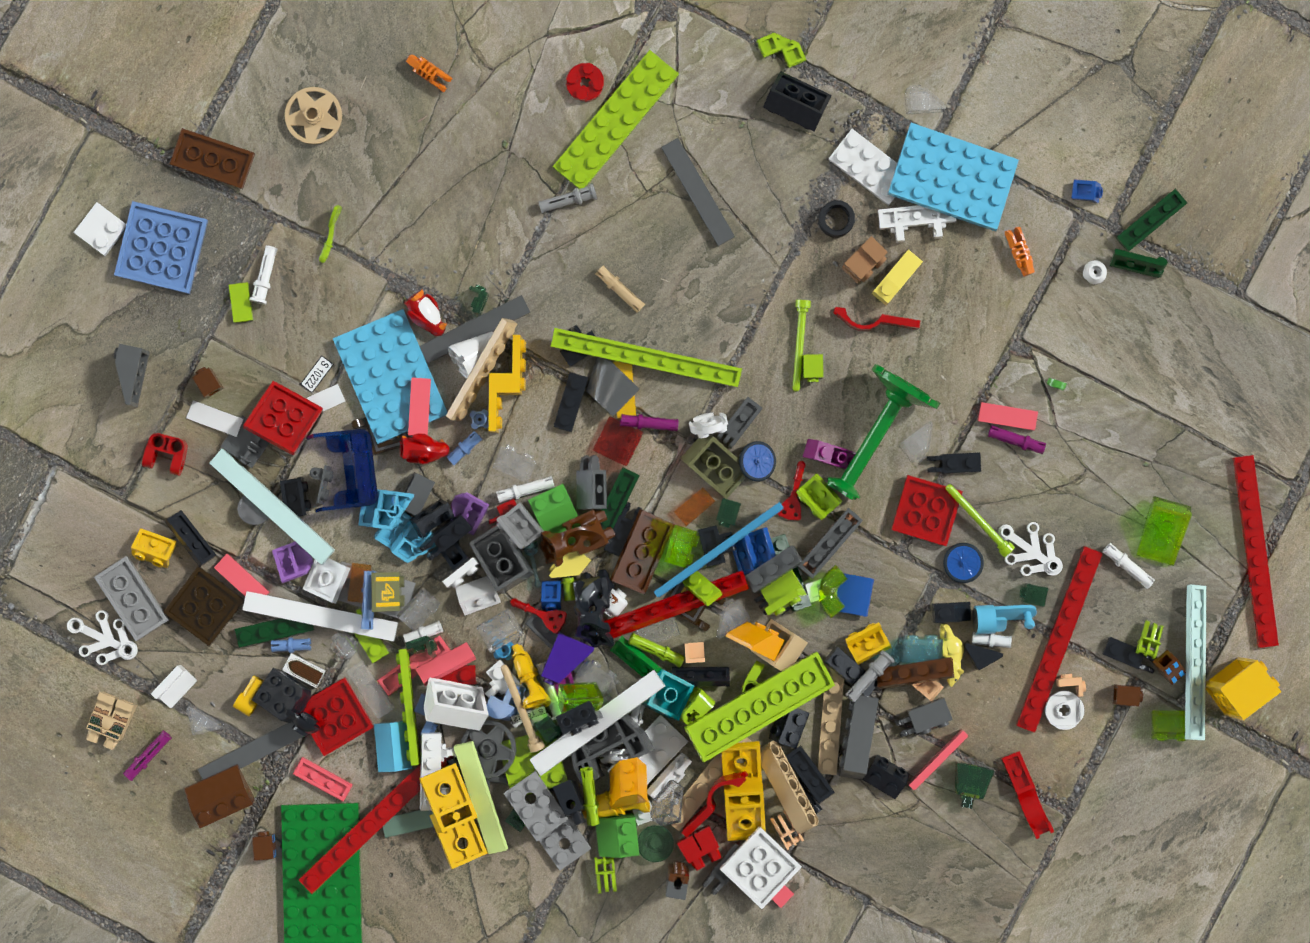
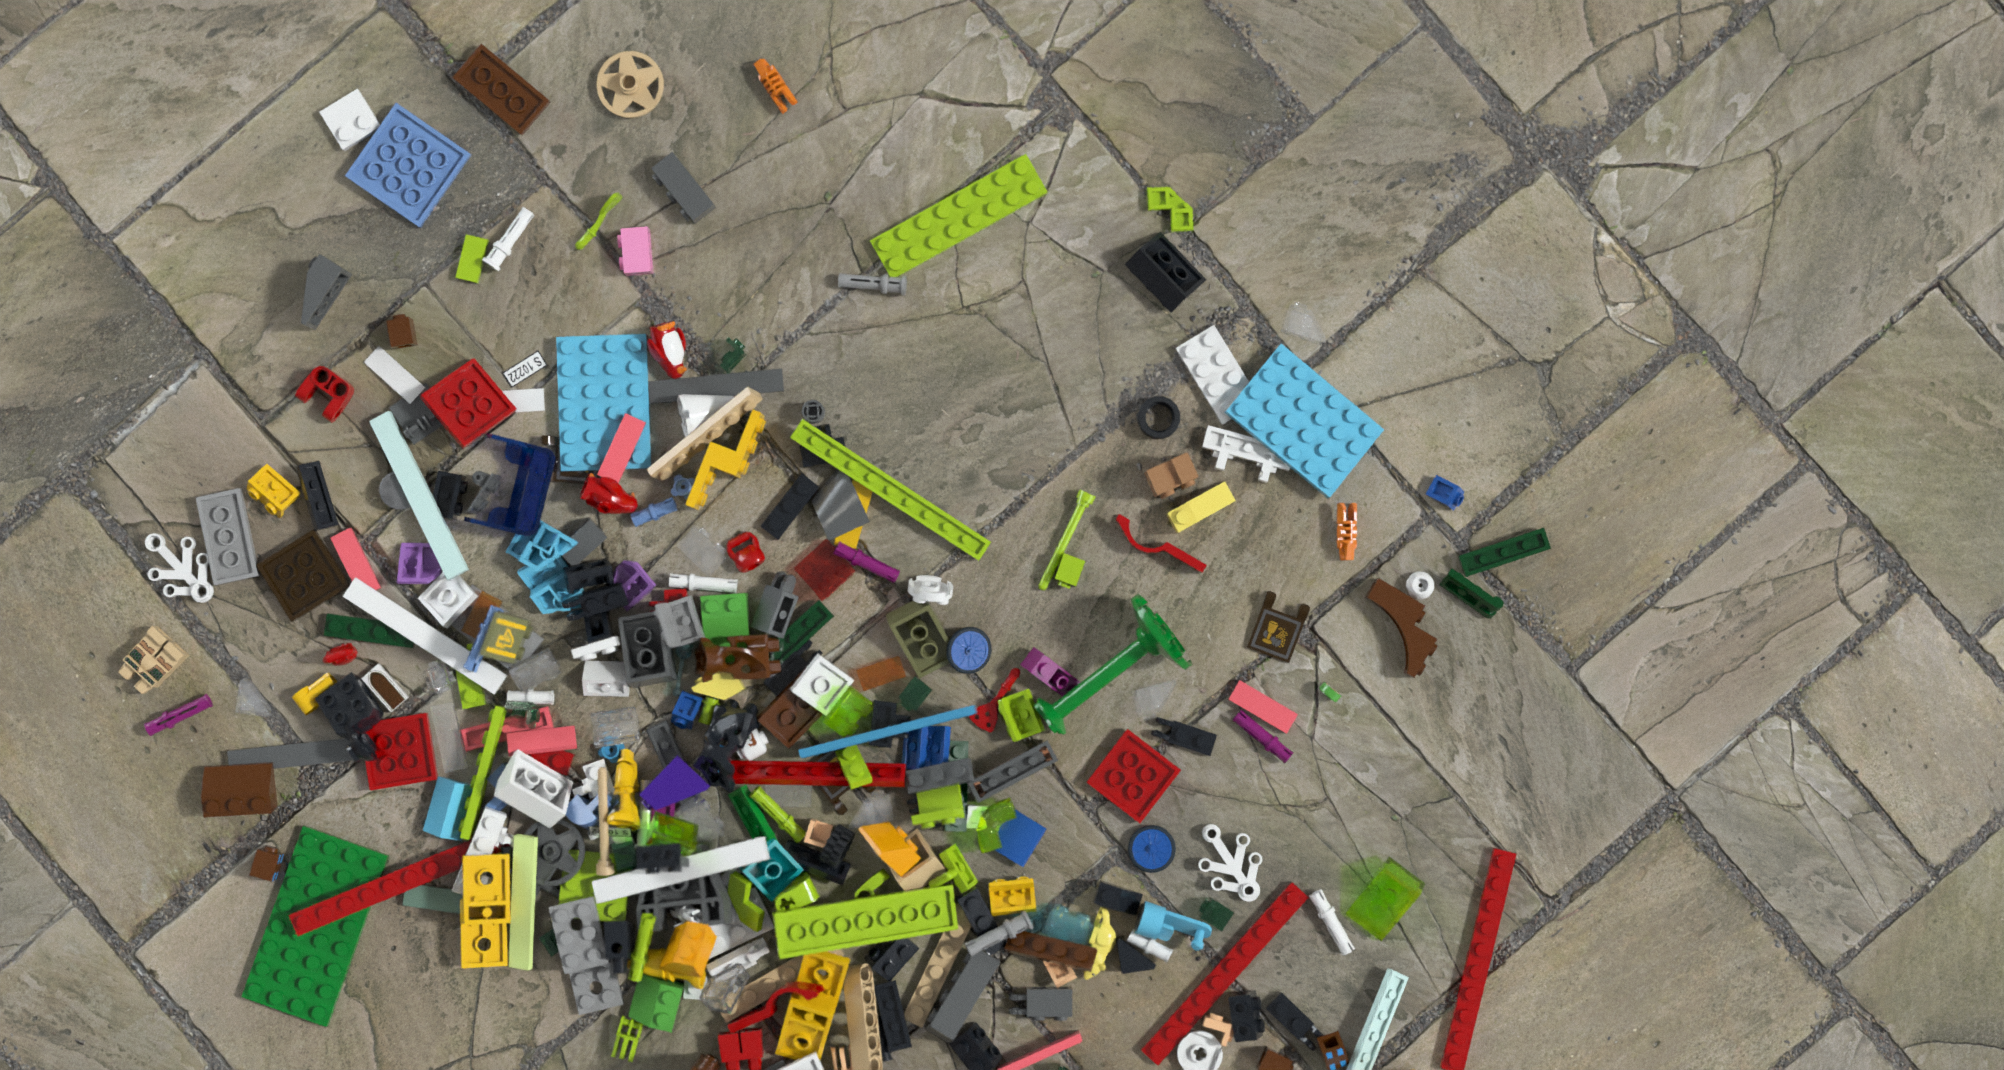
camera: 20 degrees right, 0 degrees up
white panel [151,665,197,708] -> none
medium blue pin [271,638,311,653] -> none
coral tile [293,757,353,802] -> none
red piece [510,598,567,634] -> none
red plate [566,63,604,102] -> none
tan pin [595,265,645,313] -> none
clear green piece [638,825,674,862] -> none
dark grey tile [661,138,735,247] -> none
dark grey hinge [716,397,763,449] -> none
lime piece [946,484,1015,557] -> none
lime arm [1136,620,1164,659] -> none
none -> red piece [322,643,358,666]
none -> bright pink brick [617,226,653,276]
none -> dark grey brick [651,152,716,224]
none -> red piece [726,531,765,573]
none -> lime tile [727,871,765,932]
none -> white plate [790,653,854,716]
none -> dark grey wheel [802,400,825,424]
none -> black tyre [820,824,855,869]
none -> lime plate [929,844,978,893]
none -> black bracket [1228,990,1265,1042]
none -> dark brown flag [1247,591,1310,663]
none -> reddish brown arch [1365,578,1438,678]

